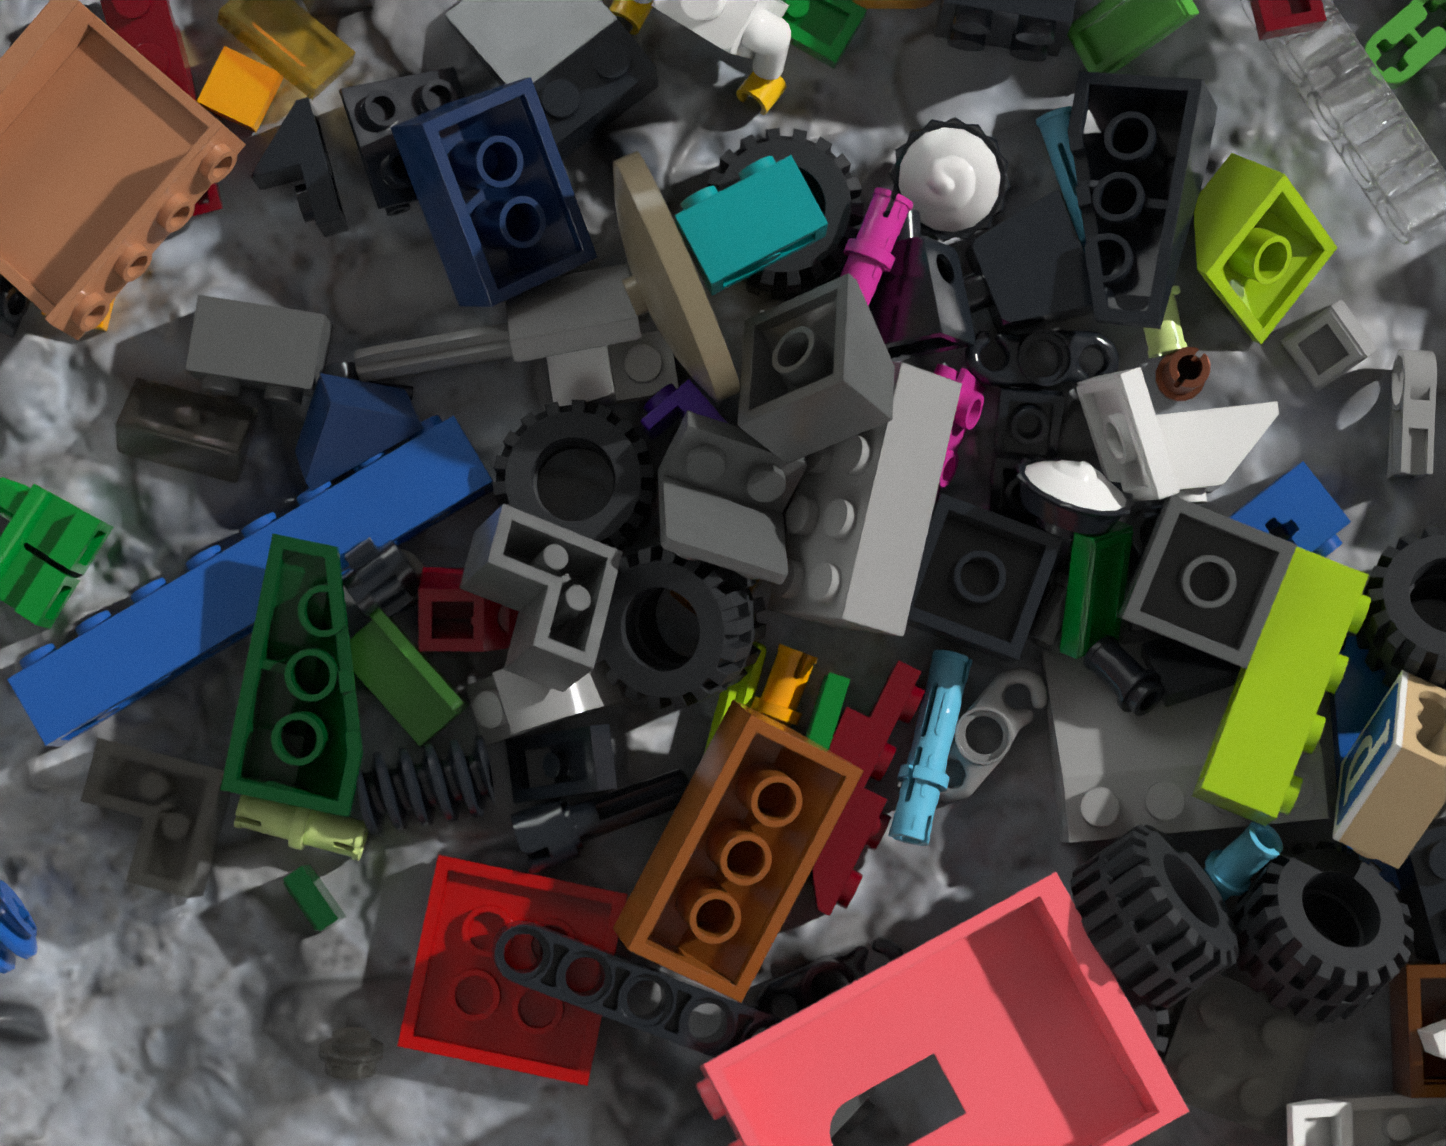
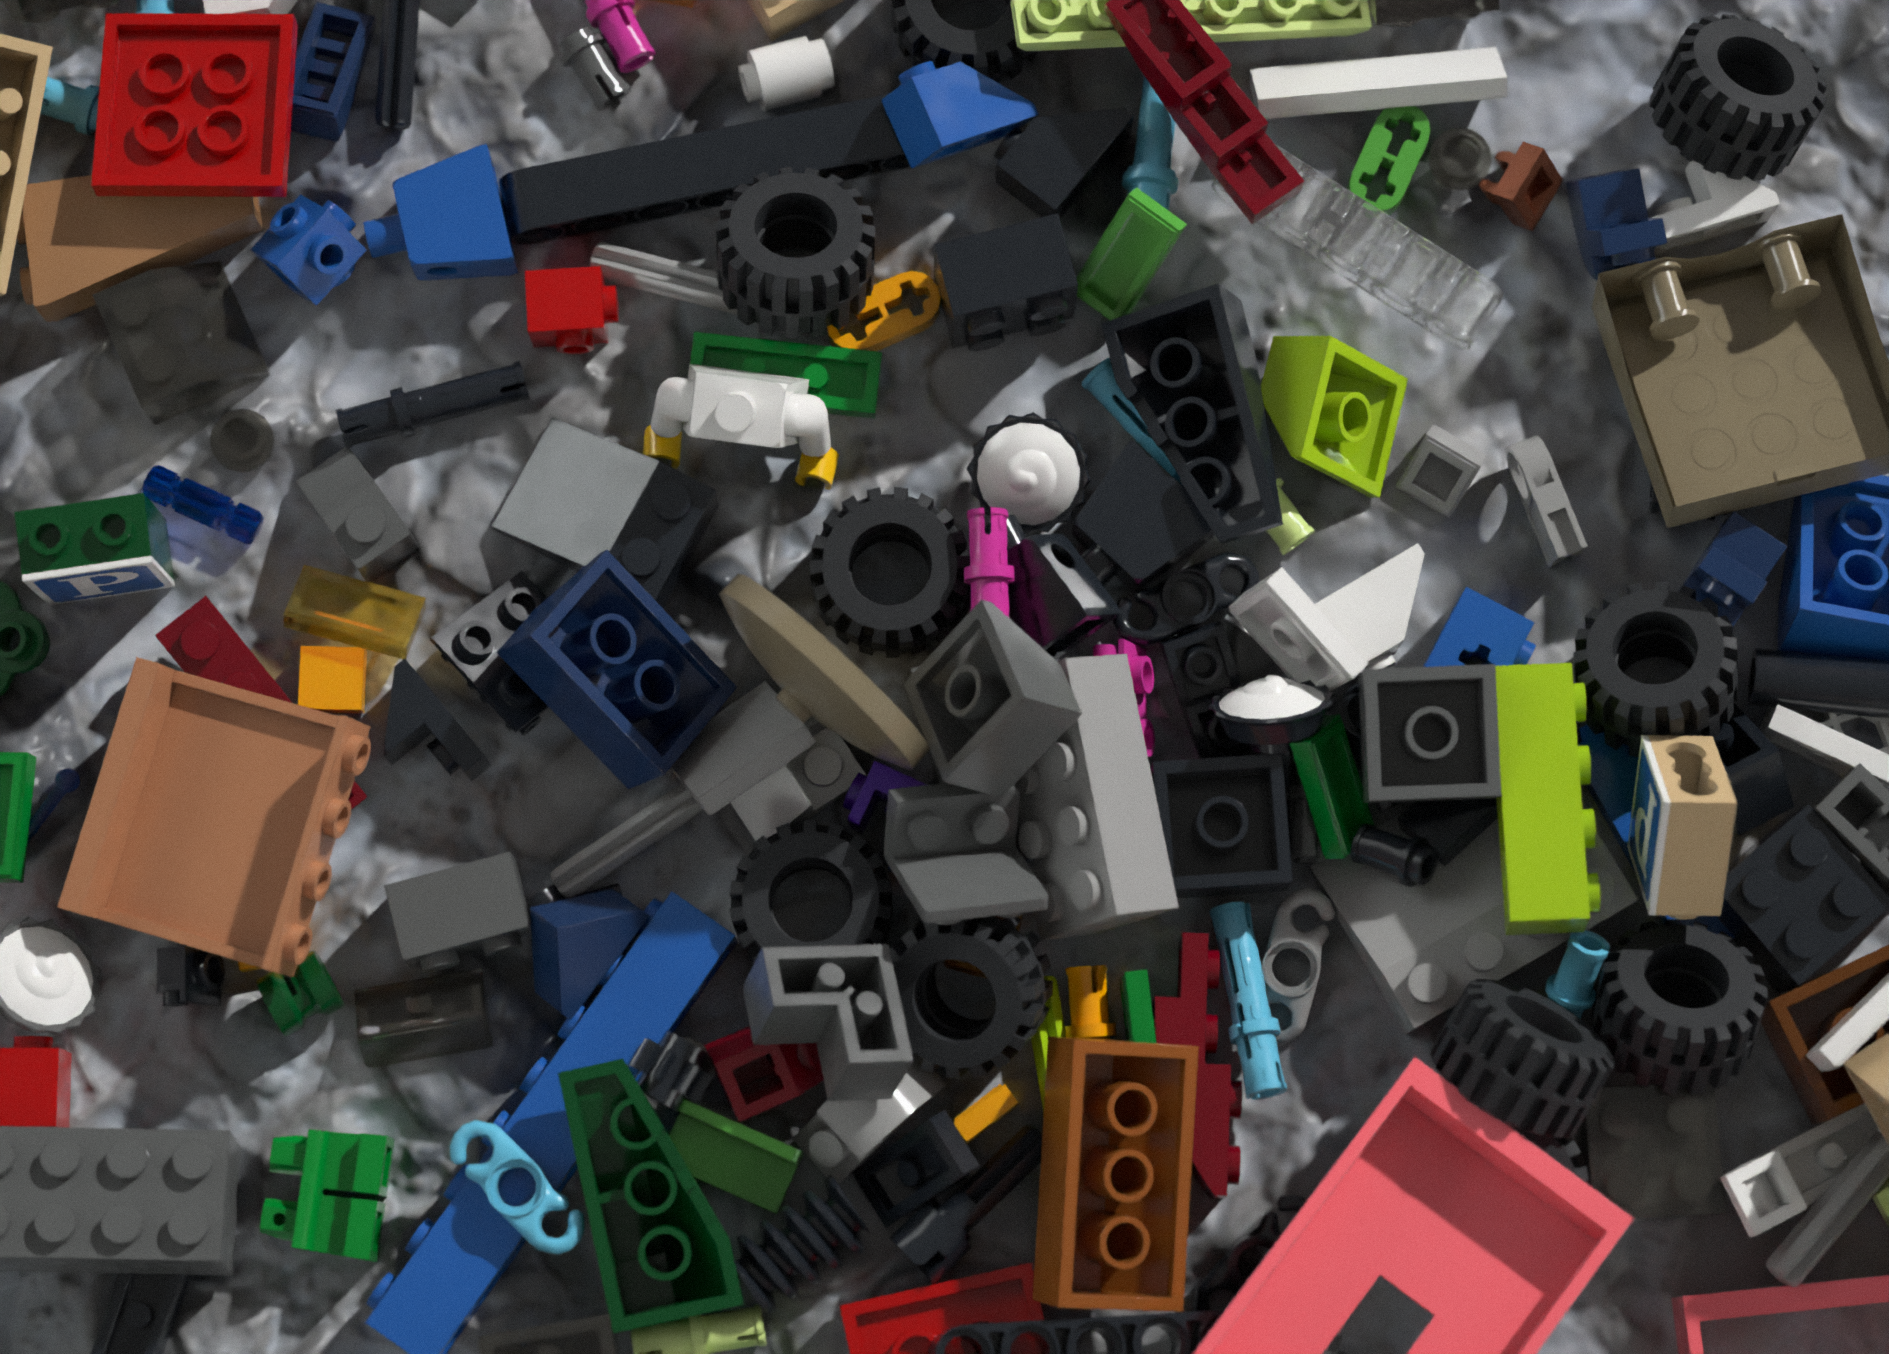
camera: 25 degrees left, 5 degrees down
teal brick [675,155,828,296] -> none
copper pin [1155,347,1211,402] -> none
none -> dark green wheel [256,950,344,1037]
none -> medium azure piece [449,1120,585,1255]
none -> light orange tile [953,1084,1019,1145]

